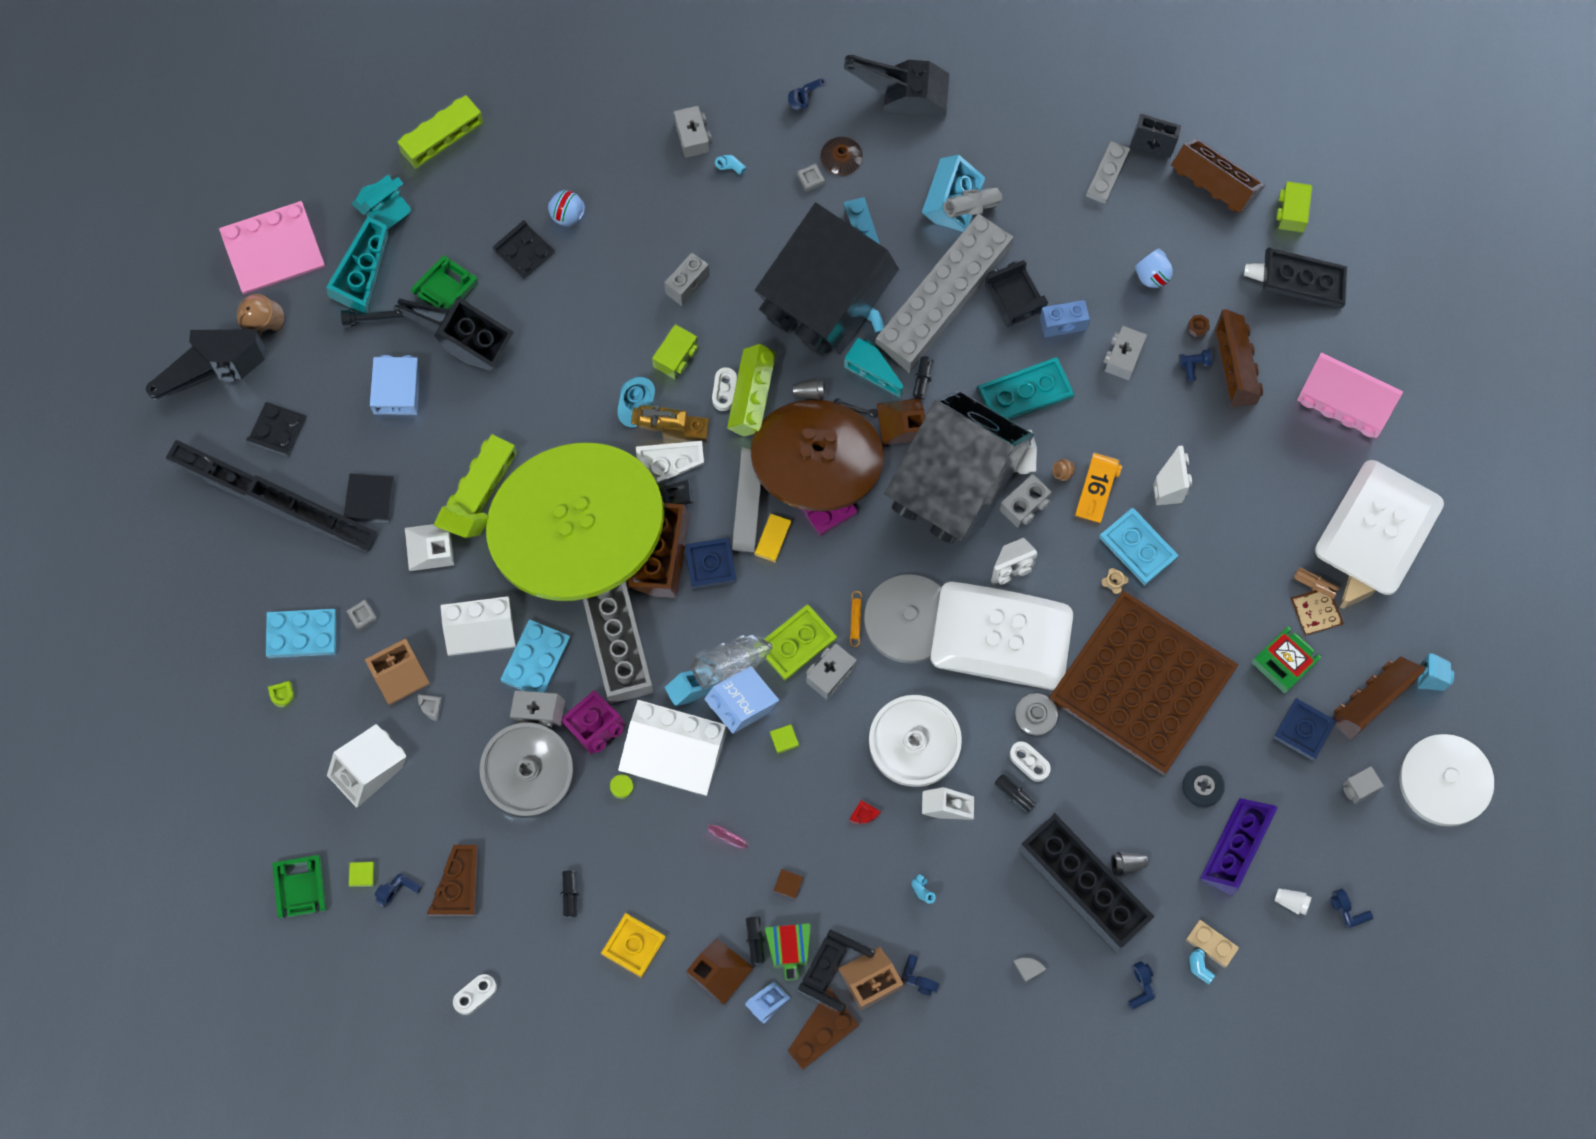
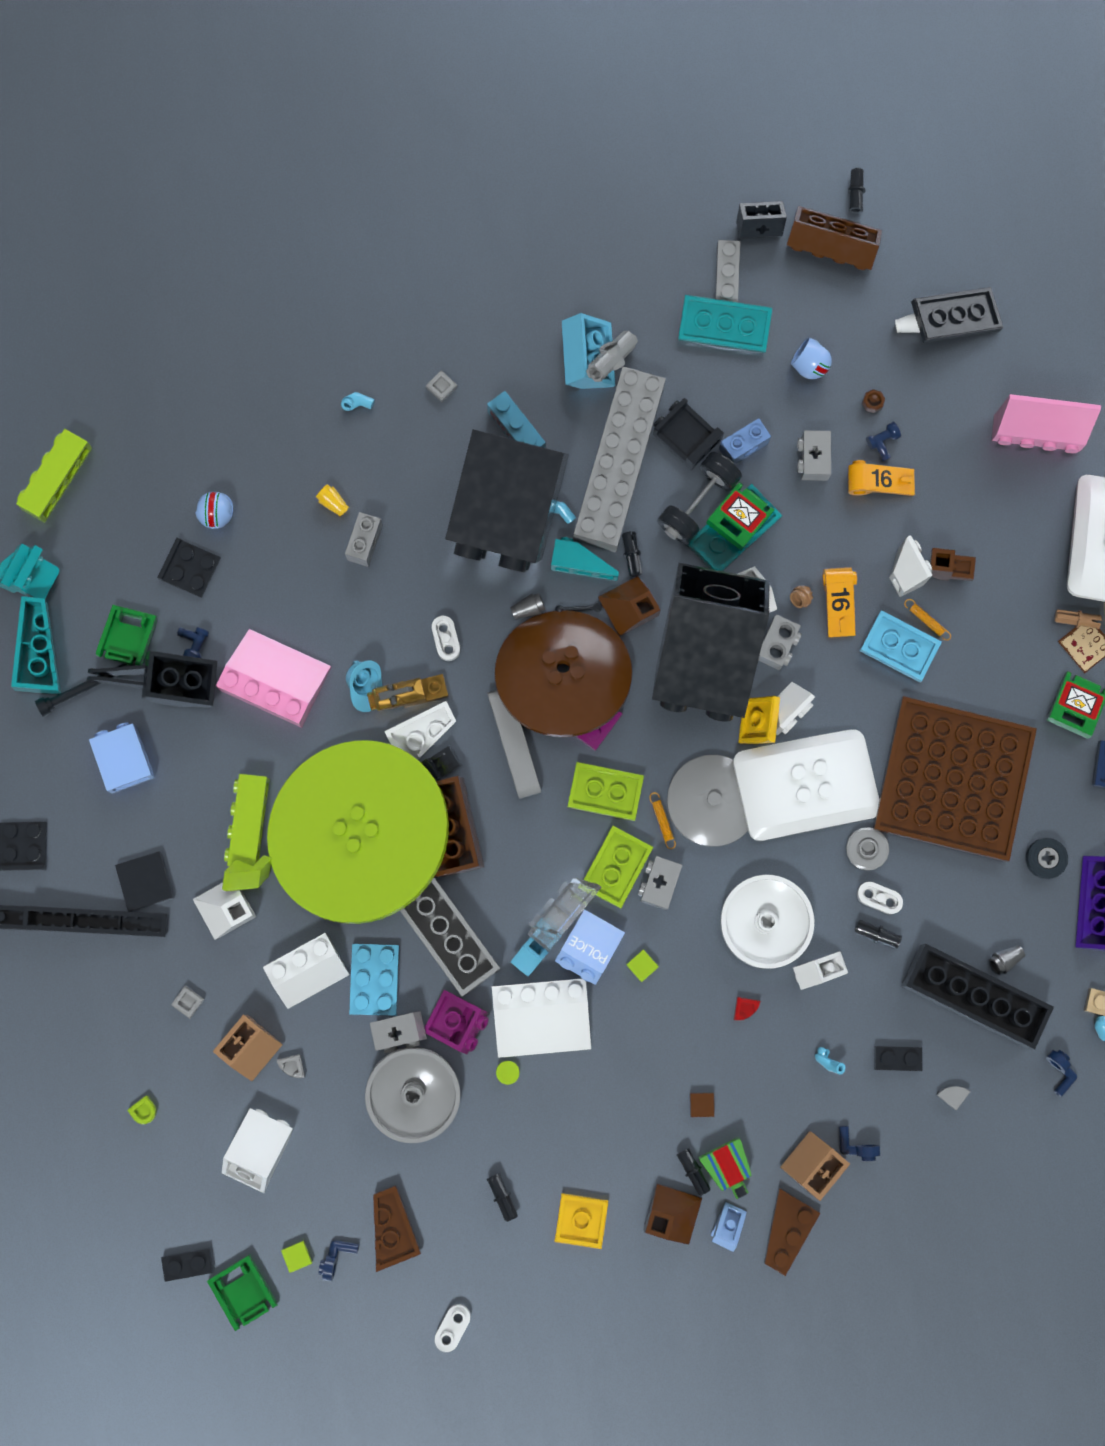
camera: 25 degrees left, 10 degrees up
medium azure plate [266,609,336,658] -> none
lime brick [652,324,699,379] -> none
light grey brick [674,106,712,158] -> none
dark blue plate [685,538,736,589] -> none
clear pink piece [707,825,748,849] -> none
lime brick [727,344,776,437] -> none
yellow tile [755,513,791,563] -> none
dark blue plate [788,78,826,111] -> none
black plate [797,929,875,1013] -> none
dish [821,137,863,175] -> none
black slope [844,55,949,117] -> none
tan plate [1101,568,1128,594] -> none
reddish brown slope [1215,309,1263,407] -> none
lime brick [1276,181,1312,233] -> none
none -> black plate [161,1248,213,1282]
none -> dark blue piece [177,627,209,658]
none -> bright pink slope [216,629,331,728]
none -> yellow cone [316,484,349,517]
none -> lime plate [567,762,644,821]
none -> black axle [657,452,742,545]
none -> teal tile [678,295,773,353]
none -> container [706,482,775,551]
none -> yellow tile [738,696,780,745]
none -> black axle [848,168,866,213]
none -> light orange door [848,460,915,496]
none -> black plate [874,1046,923,1071]
none -> light orange piece [904,599,951,641]
none -> reddish brown brick [930,548,976,581]

